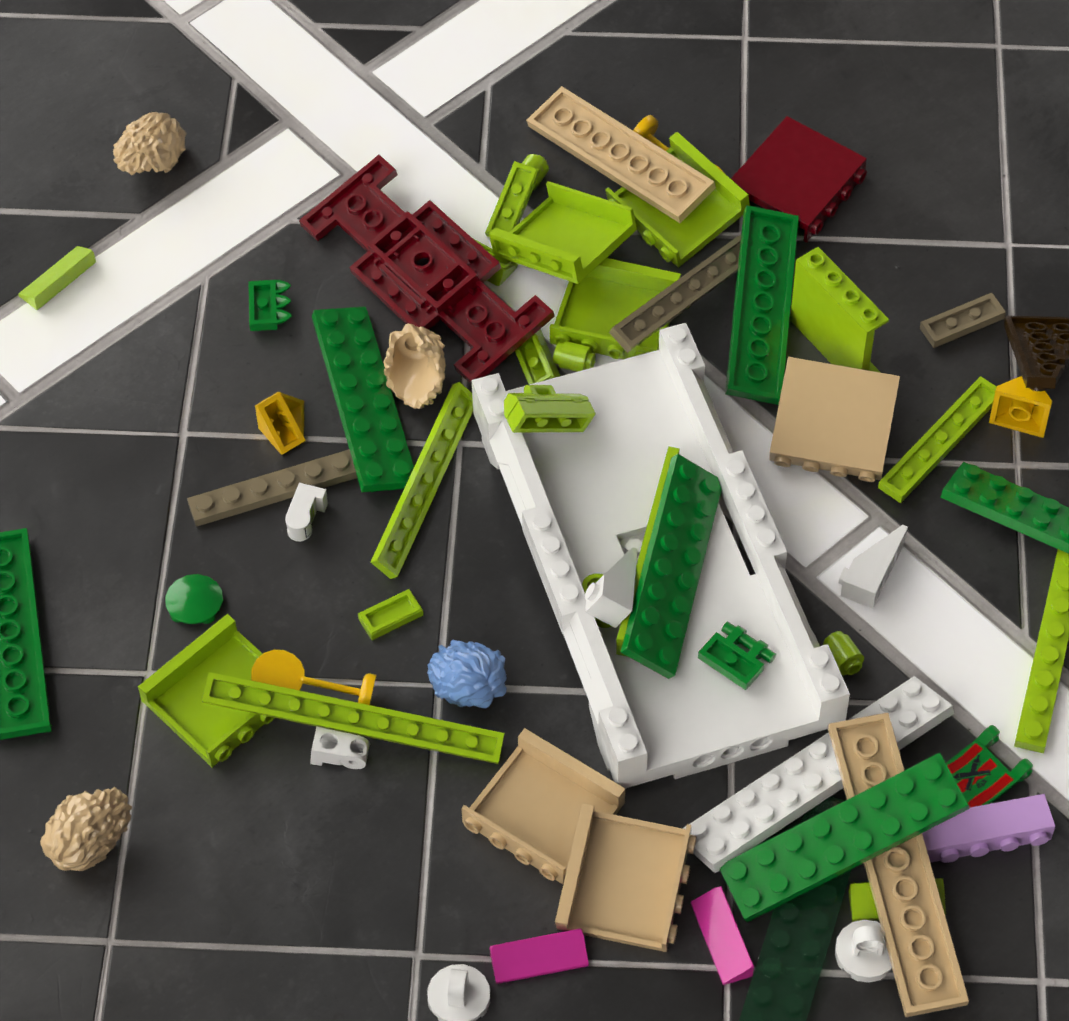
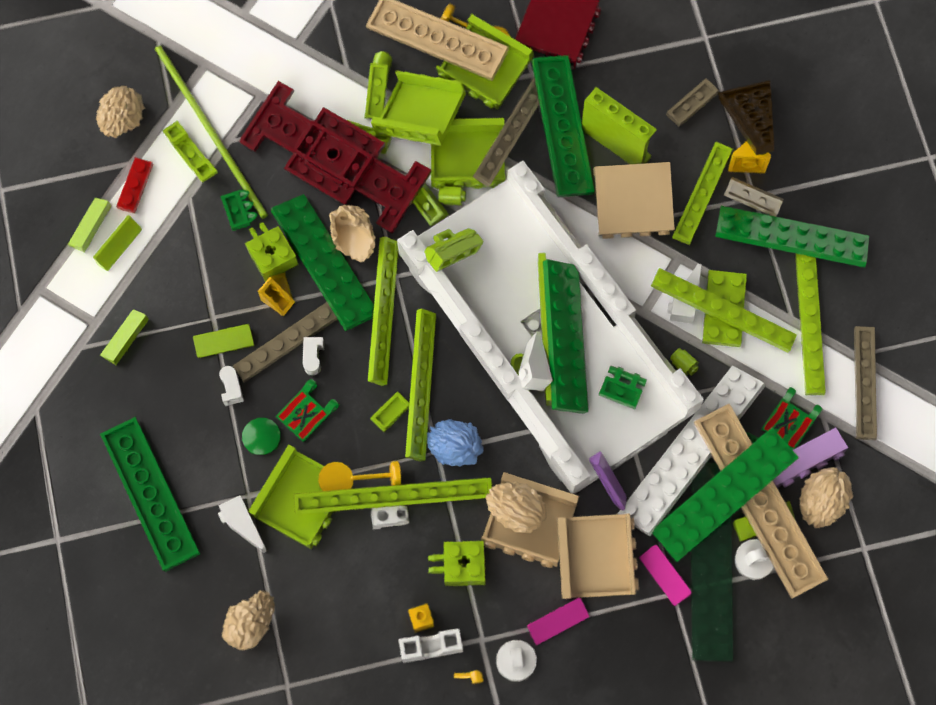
camera: 15 degrees left, 15 degrees up
none -> lime slope [93,215,142,271]
none -> lime slope [100,309,149,365]
none -> red plate [116,157,153,214]
none -> lime piece [155,45,268,219]
none -> lime slope [162,121,218,183]
none -> lime slope [193,324,254,358]
none -> white slope [218,495,267,553]
none -> white leg [219,366,244,406]
none -> lime hinge [245,222,298,282]
none -> flag [276,379,339,443]
none -> white arch [399,628,463,663]
none -> lime plate [405,308,436,462]
none -> yellow brick [408,604,434,633]
none -> lime hinge [428,541,485,586]
none -> yellow hand [454,671,483,684]
none -> tan hair [485,481,546,533]
none -> medium lavender slope [589,451,627,511]
none -> lime plate [651,268,797,353]
none -> lime plate [702,270,746,347]
none -> dark tan plate [724,177,784,217]
none -> tan hair [799,467,854,528]

